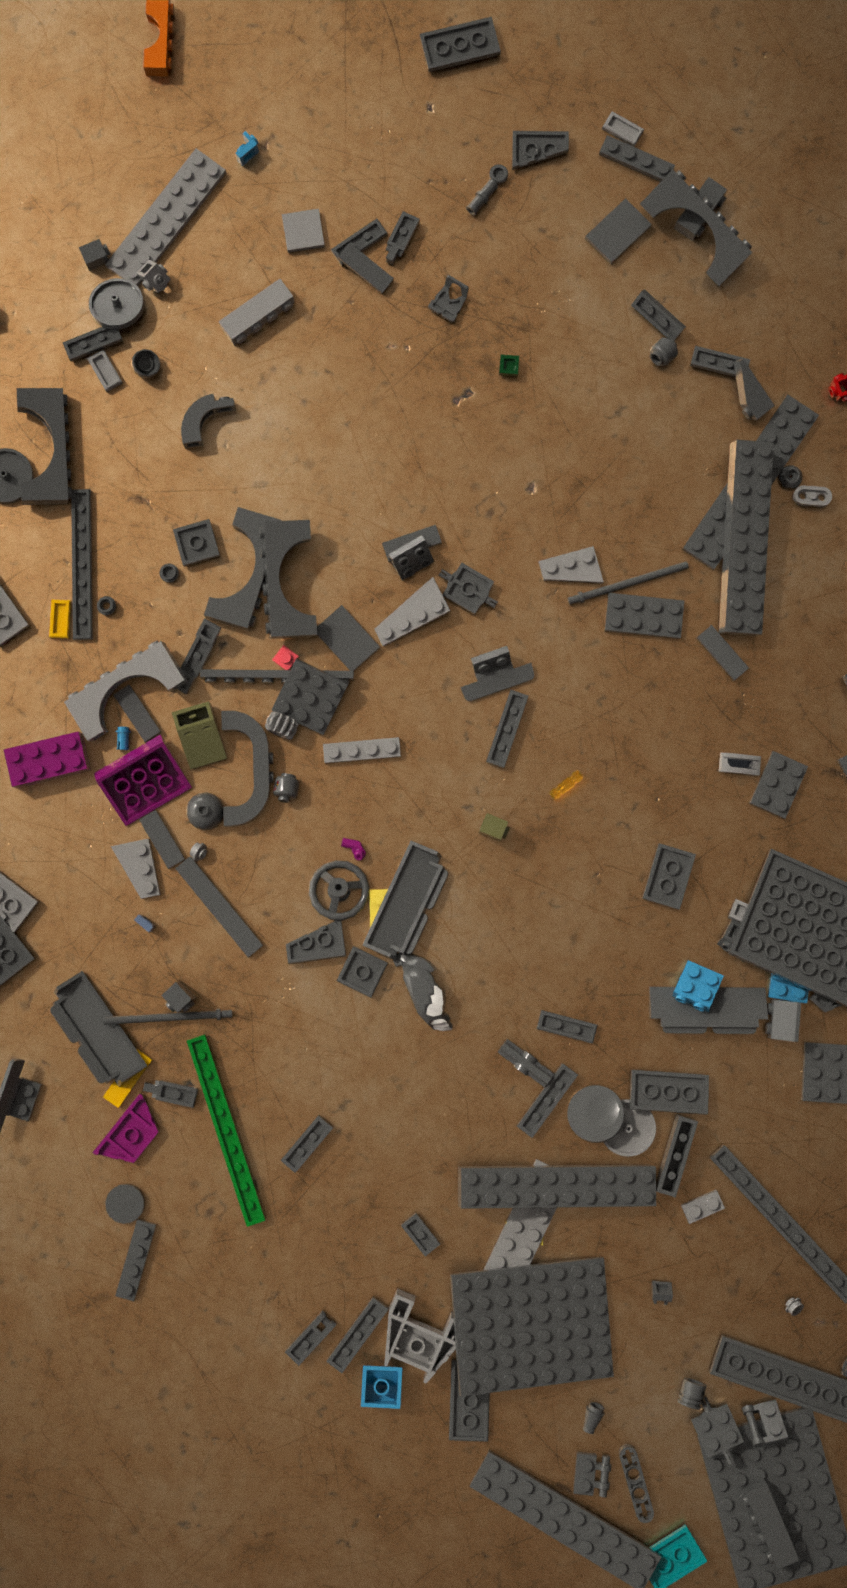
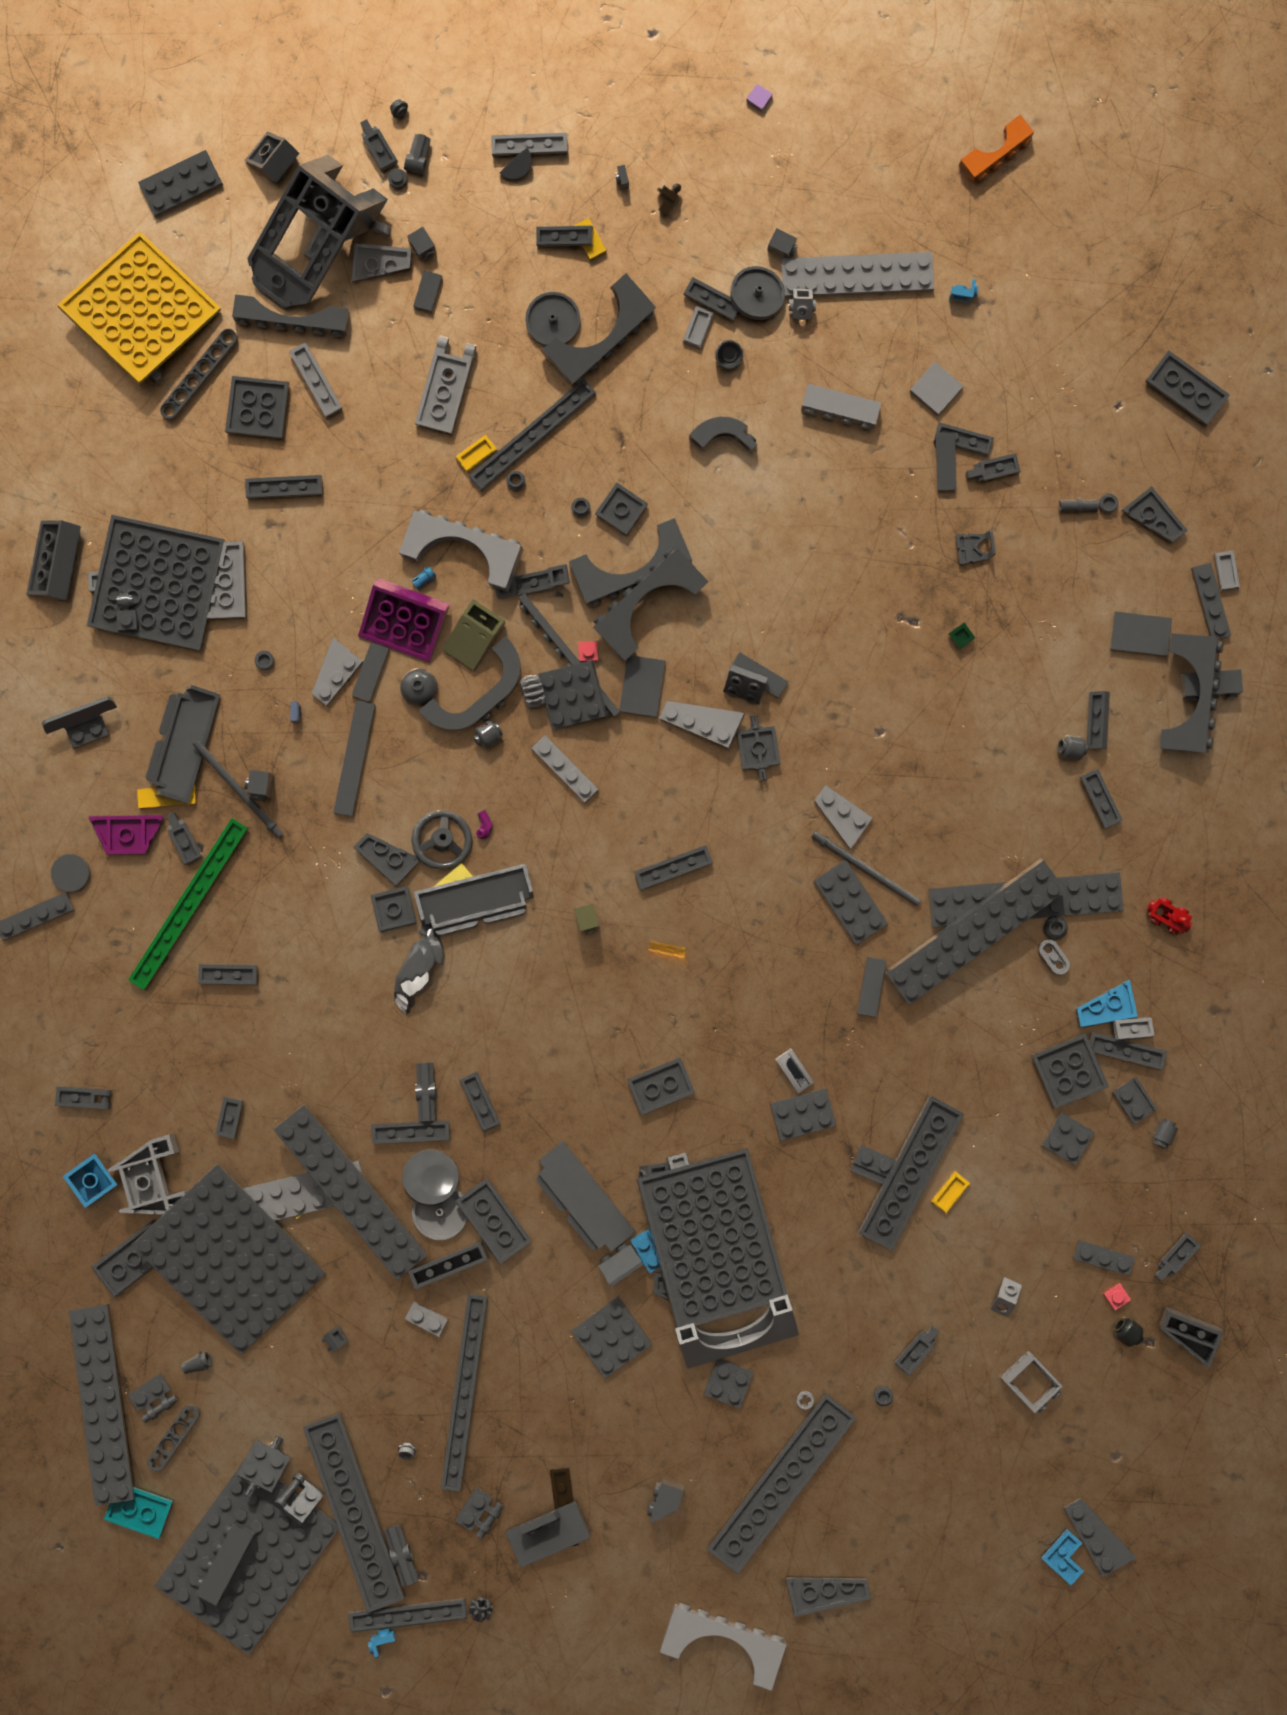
camera: 50 degrees right, 0 degrees up
magenta brick [3,731,91,788] -> none
dark grey tile [114,685,161,743] -> none
light grey plate [190,842,207,861] -> none
dark grey plate [326,1296,389,1373] -> none
dark grey plate [460,646,534,701] -> none
dark azure plate [673,960,724,1012] -> none
dark grey piece [678,1377,707,1410] -> none
dark grey slope [734,359,775,420] -> none
none -> dark grey tile [255,651,274,670]

